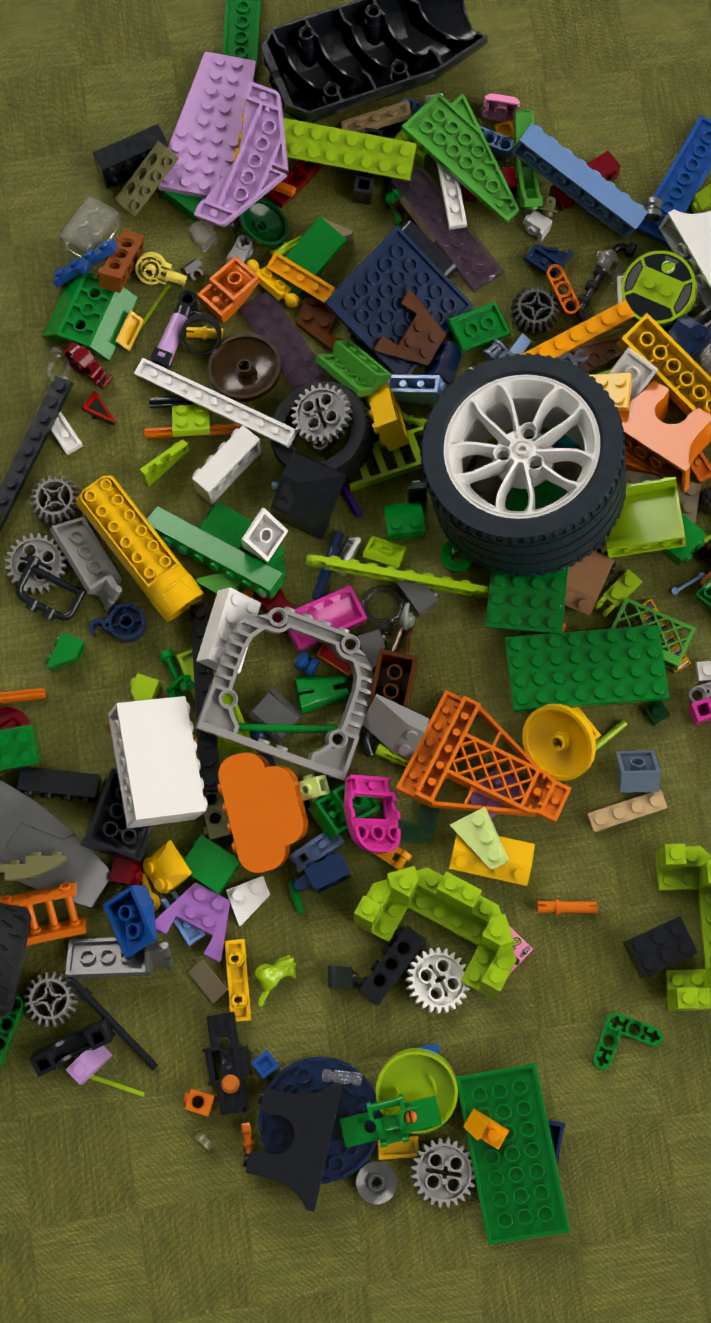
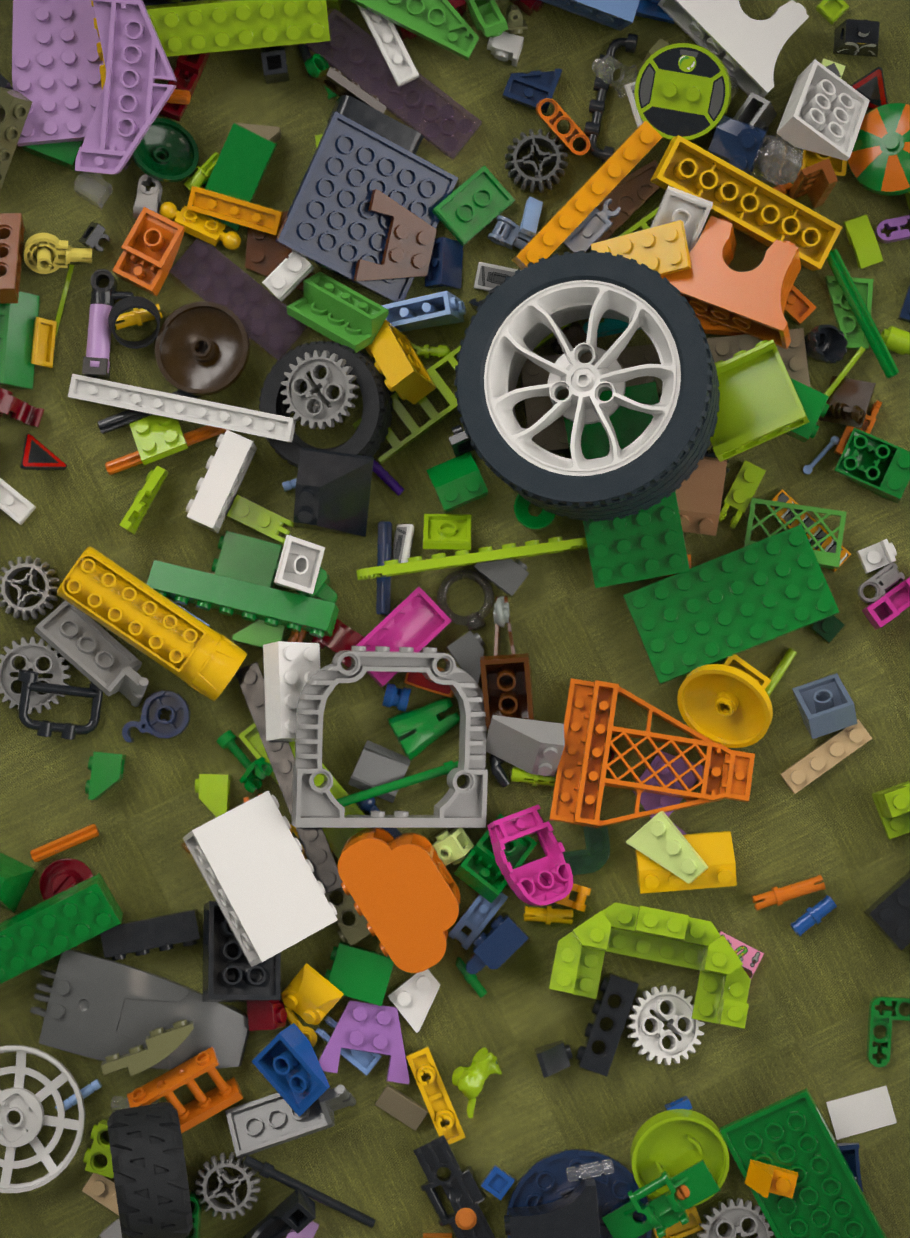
camera: 15 degrees left, 10 degrees up
none -> lime hinge [227,495,294,544]
none -> white brick [262,251,314,302]
none -> yellow pin [524,906,573,925]
none -> blue pin [790,895,837,937]
none -> white sticker [826,1086,897,1140]

